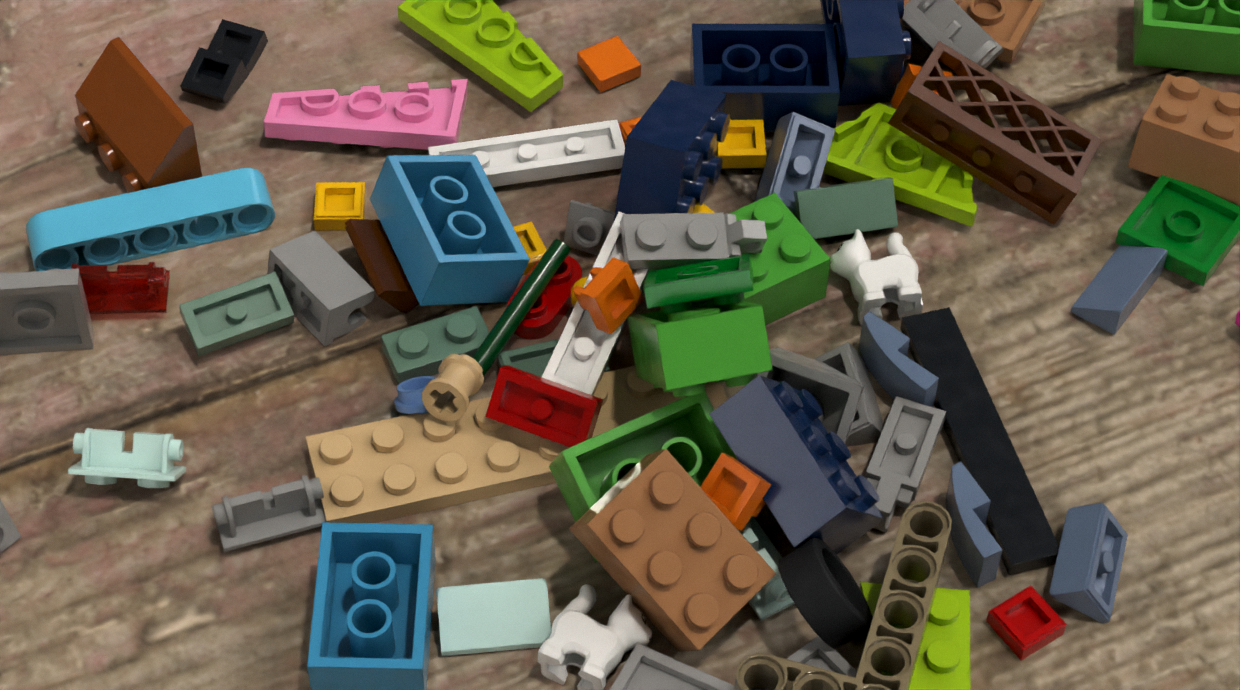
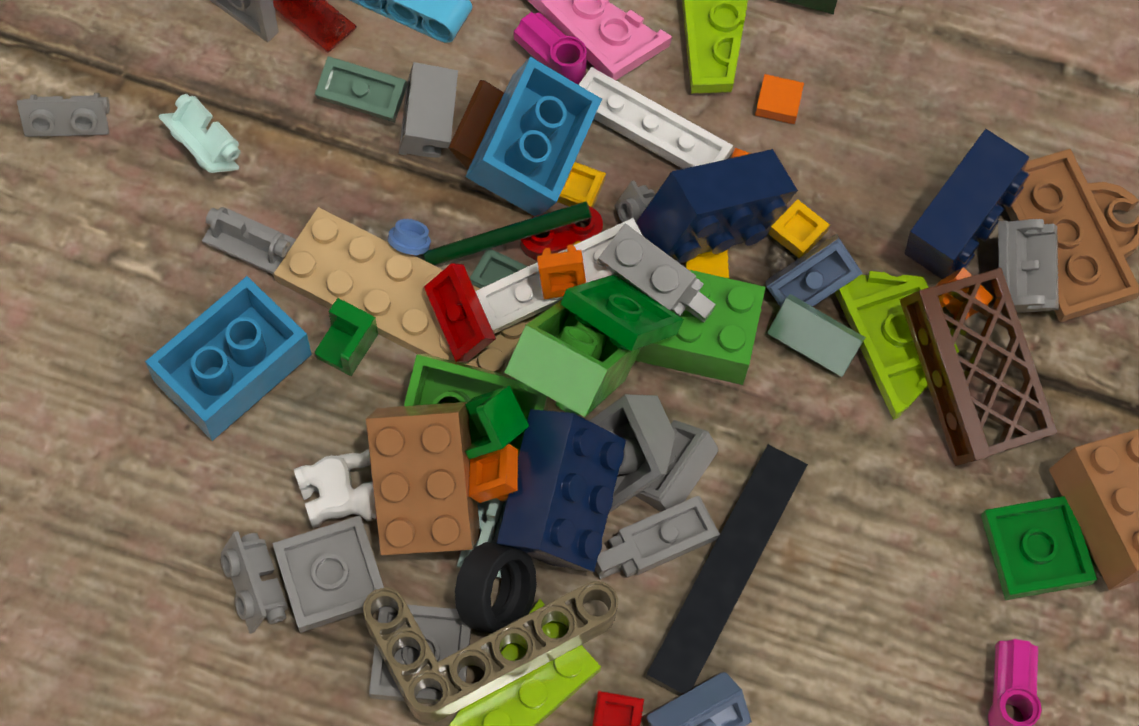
camera: 40 degrees right, 15 degrees up
yellow tile [314,182,366,231] -> none
sand green plate [381,306,489,385] -> none
tan bush [422,354,484,421] -> none
light aqua slope [436,578,551,656] -> none
dark blue brick [690,24,840,132] -> none
white animal [830,229,923,325] -> none
sand blue slope [859,311,939,407] -> none
sand blue slope [946,462,1002,588] -> none
sand blue slope [1071,245,1168,335] -> none
none -> green panel [315,298,378,376]
none -> green panel [465,385,529,459]
none -> dark pink piece [513,12,587,85]

